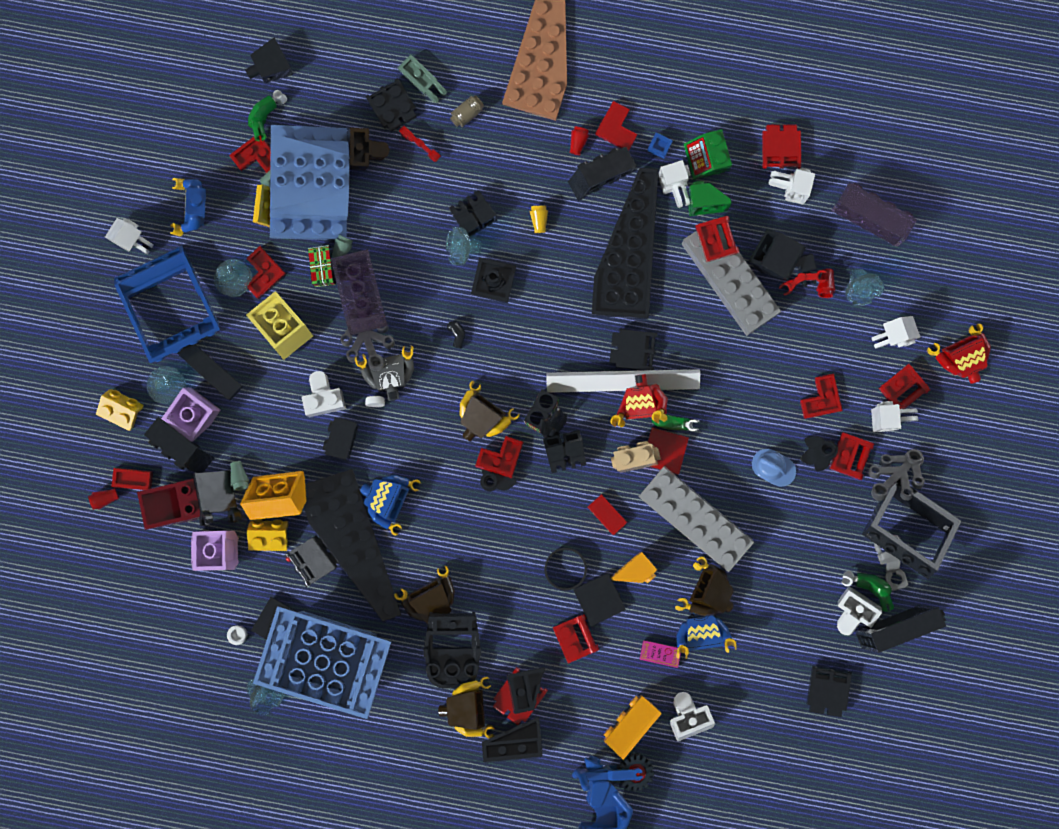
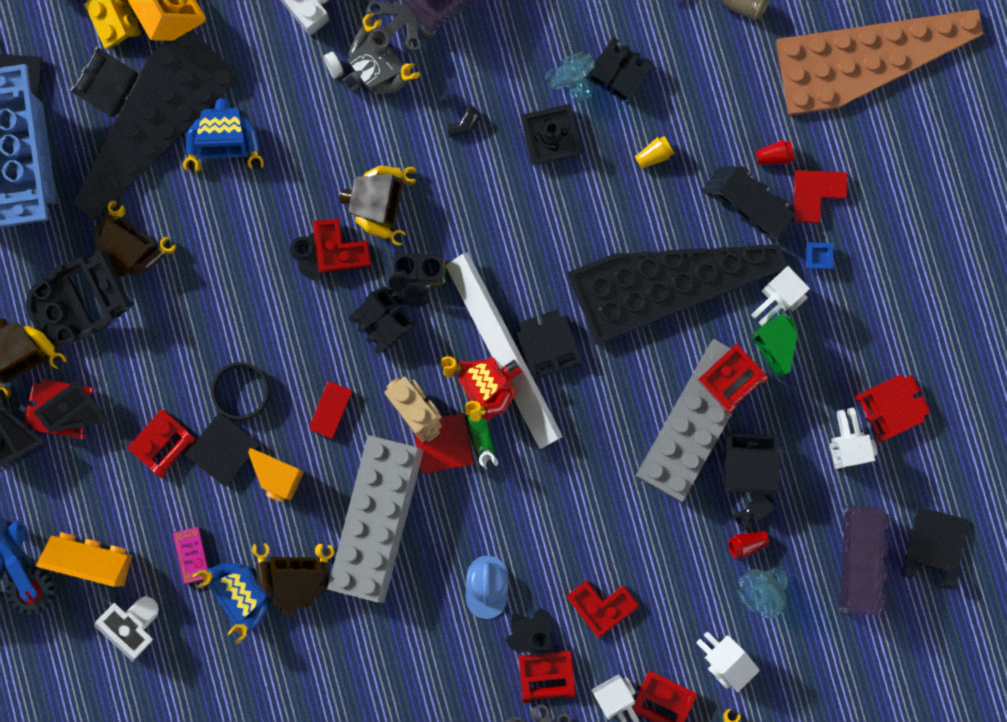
camera: 60 degrees right, 0 degrees up
black brick [323,417,359,461] -> none
green slope [683,129,732,180] -> none
red piece [779,270,828,295] -> none
none -> black flag [901,506,969,589]

